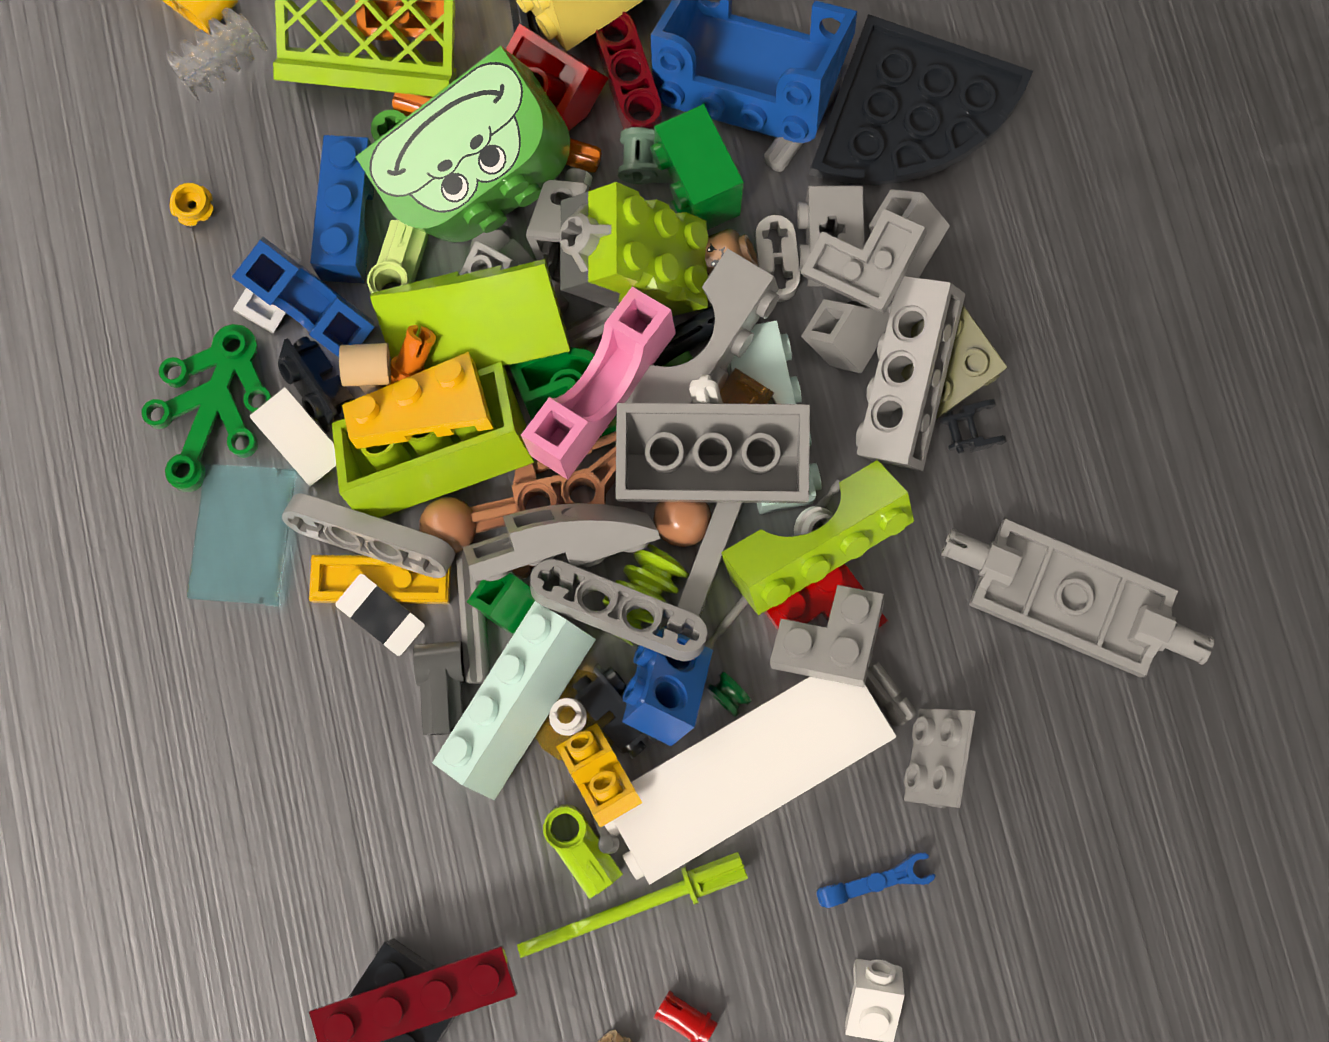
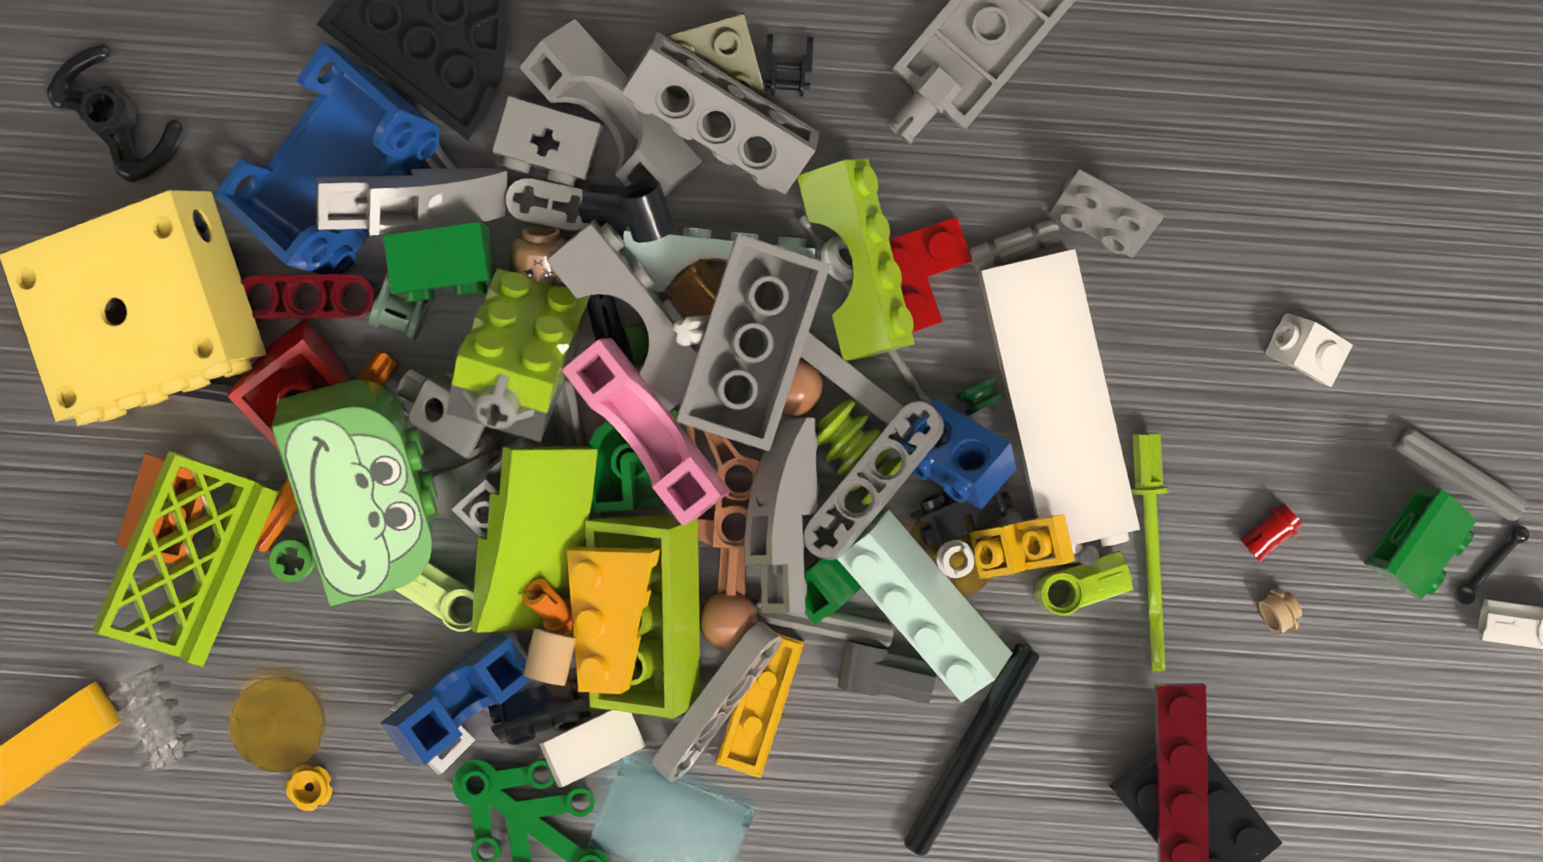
camera: 75 degrees left, 10 degrees up
blue arch [310,135,374,284] -> none
sticker [336,574,425,656] -> none
light grey plate [770,585,884,687] -> none
light grey plate [801,209,927,314] -> none
blue piece [816,853,936,908] -> none
none -> clear yellow tile [229,677,326,772]
none -> light grey slope [316,168,507,235]
none -> black piece [578,179,674,243]
none -> black axle [904,644,1039,857]

